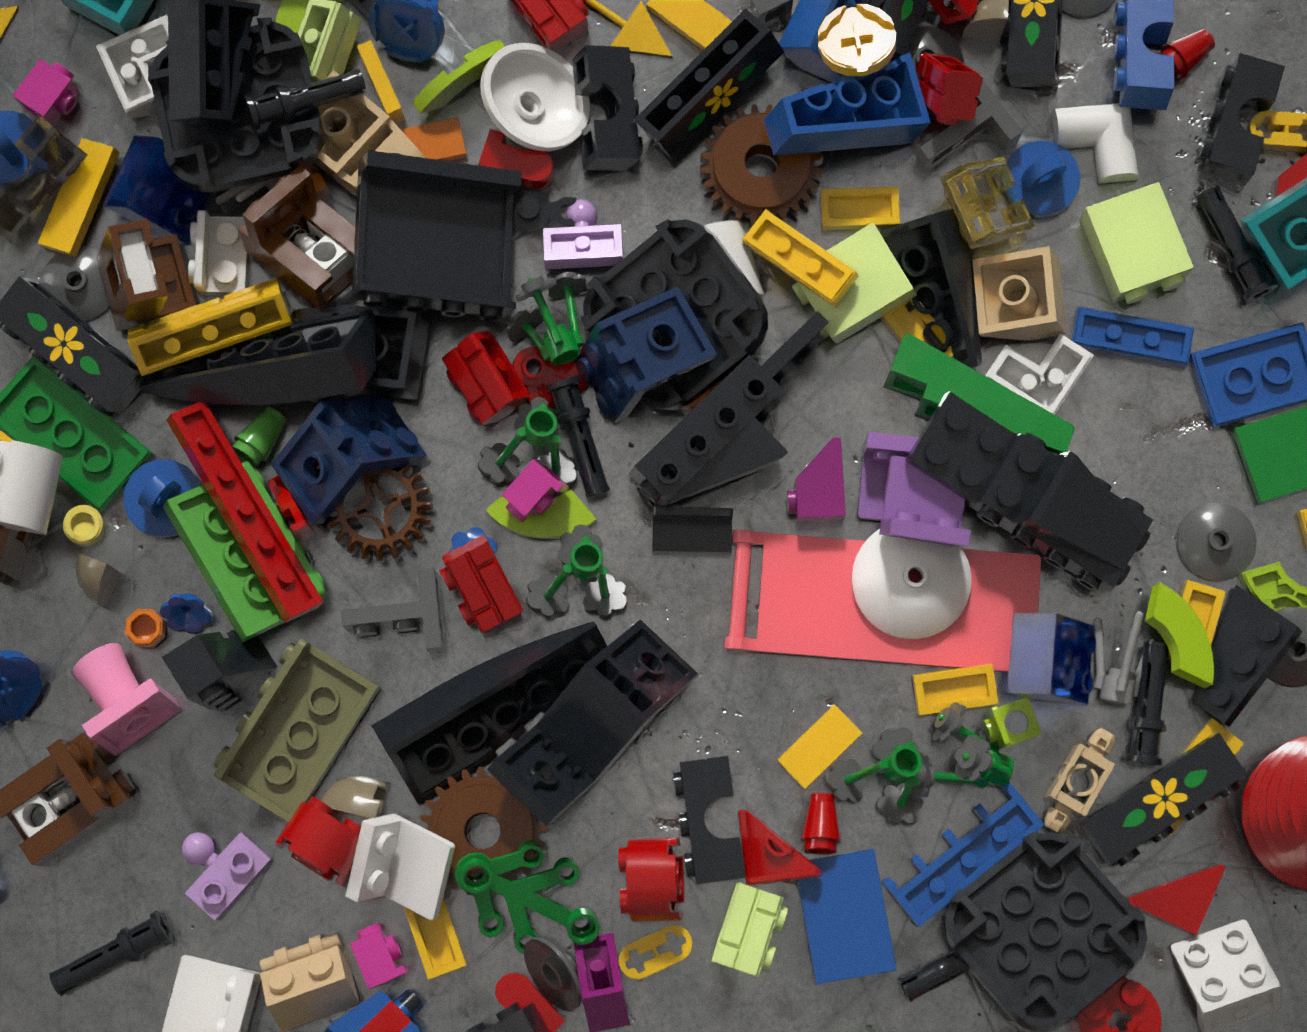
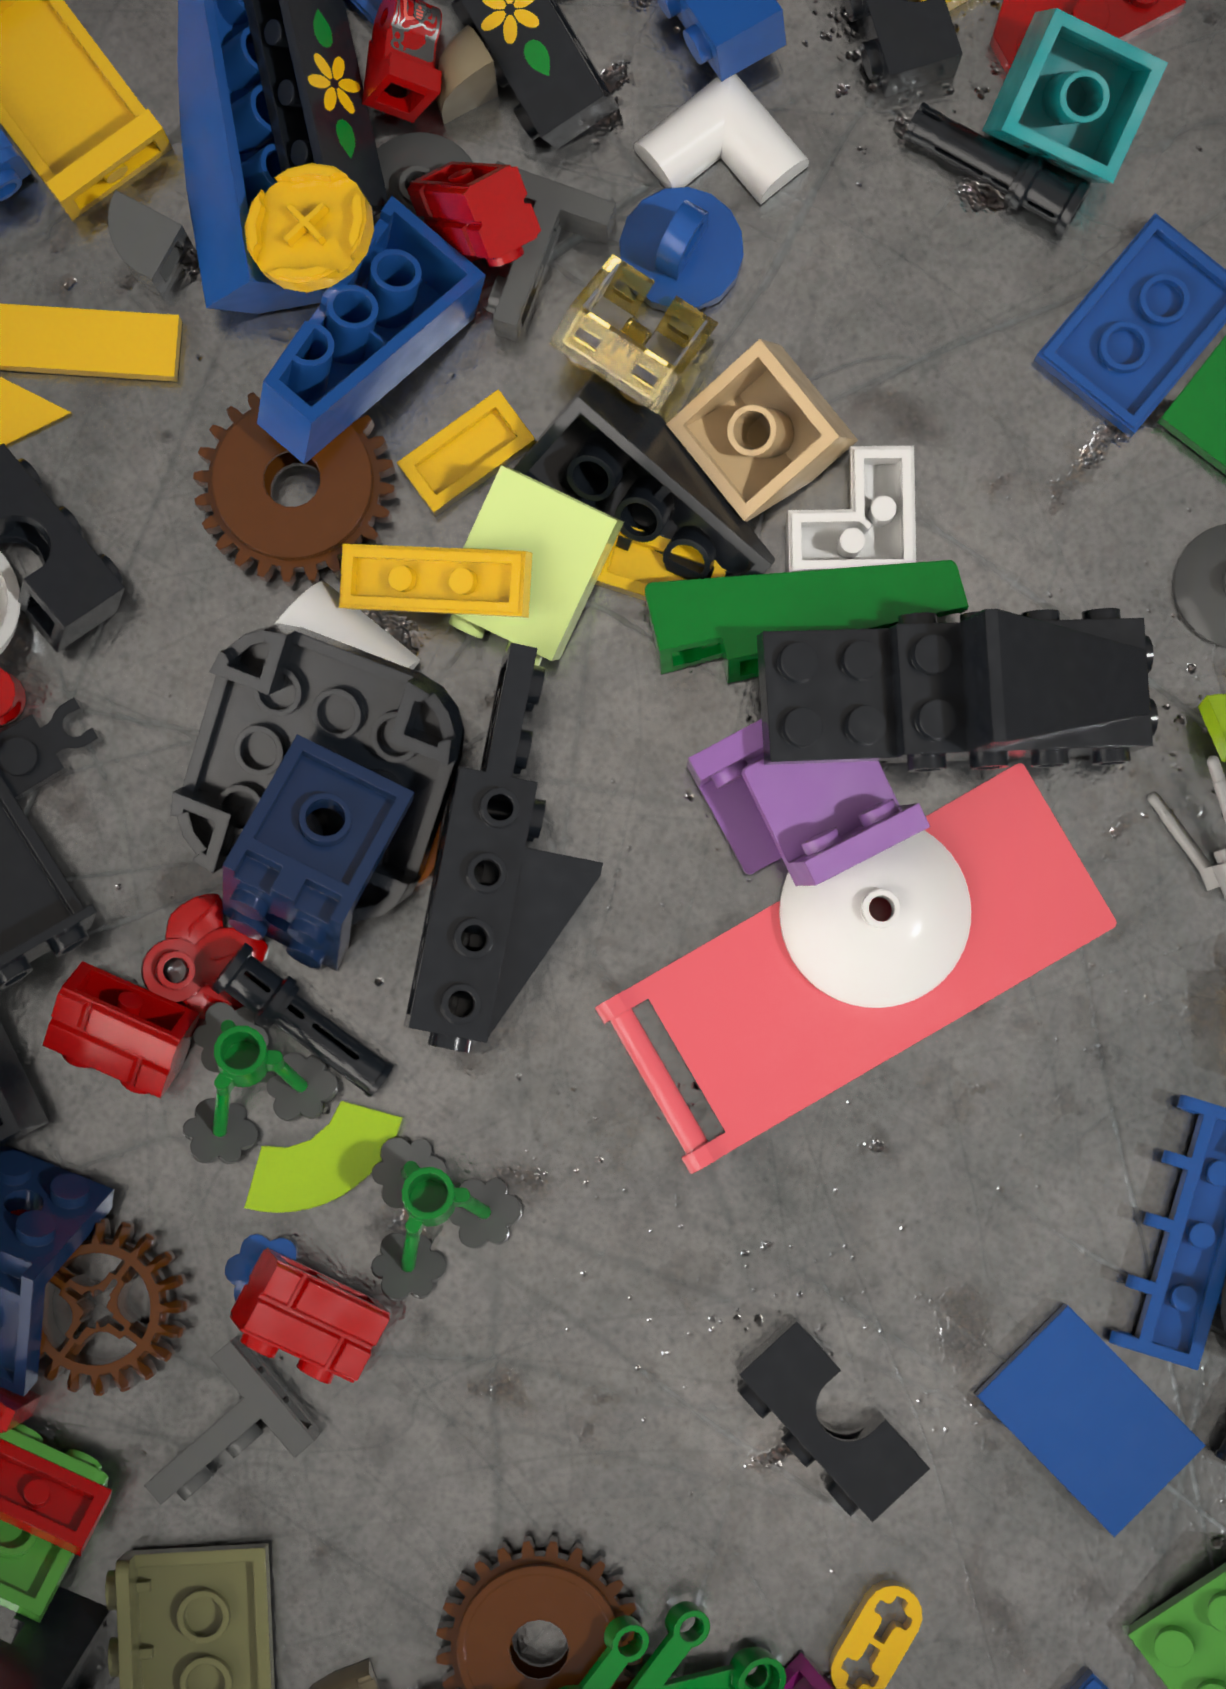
camera: 35 degrees left, 5 degrees up
black wedge [371,621,607,806] -> none
black bracket [487,619,698,827] -> none
dark pink brick [502,459,569,523] -> none
plant [505,272,589,366] -> none
lavender plate [543,200,623,269] -> none
red brick [618,837,685,922] -> none
black brick [635,8,784,162] -> none
black panel [652,507,733,555] -> none
yellowish green brick [711,882,788,977] -> none
red tile [738,810,822,885] -> none
yellow tile [777,704,862,790] -> none
magenta slope [787,437,846,525] -> none
red cone [801,793,841,854] -> none
dark grey plant [826,727,923,825] -> none
yellow tile [912,664,999,715] -> none
dark grey plant [913,702,1014,797] -> none
lime bracket [983,698,1041,750] -> none
clear blue slope [1007,613,1096,705] -> none
blue tile [1071,306,1194,368] -> none
yellowish green brick [1080,182,1194,304] -> none

